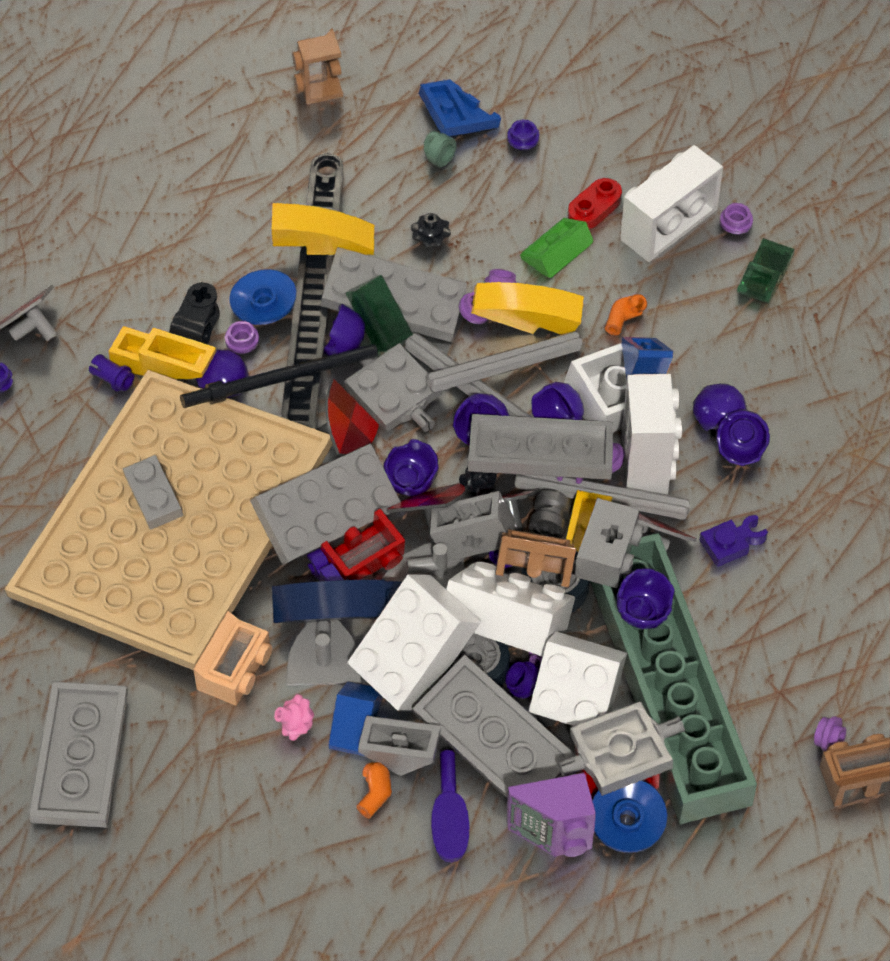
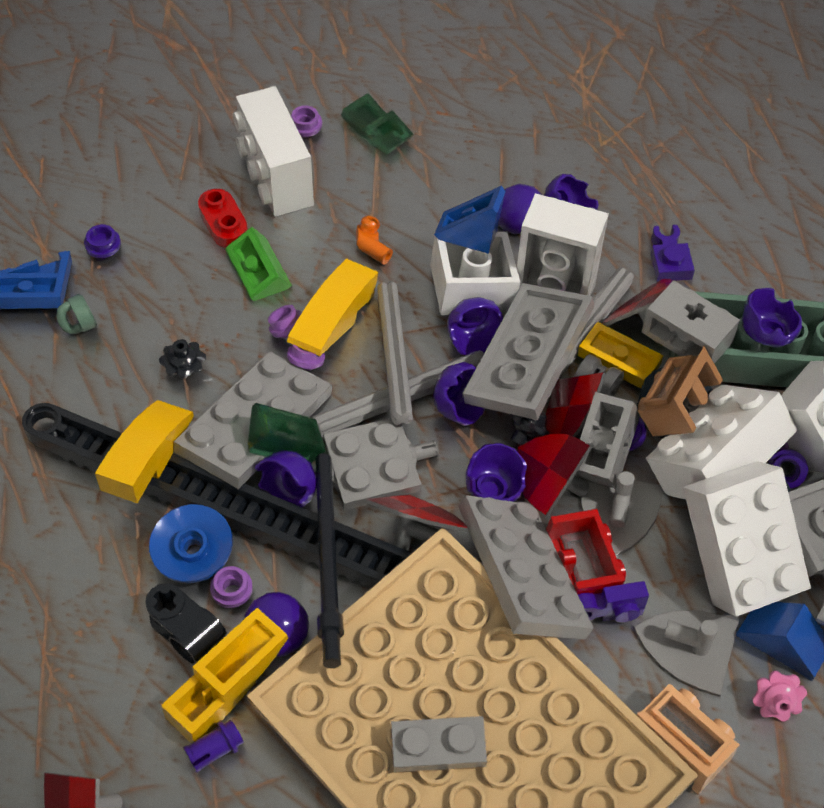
camera: 70 degrees left, 0 degrees up
dark blue arch [272,580,402,623] -> none

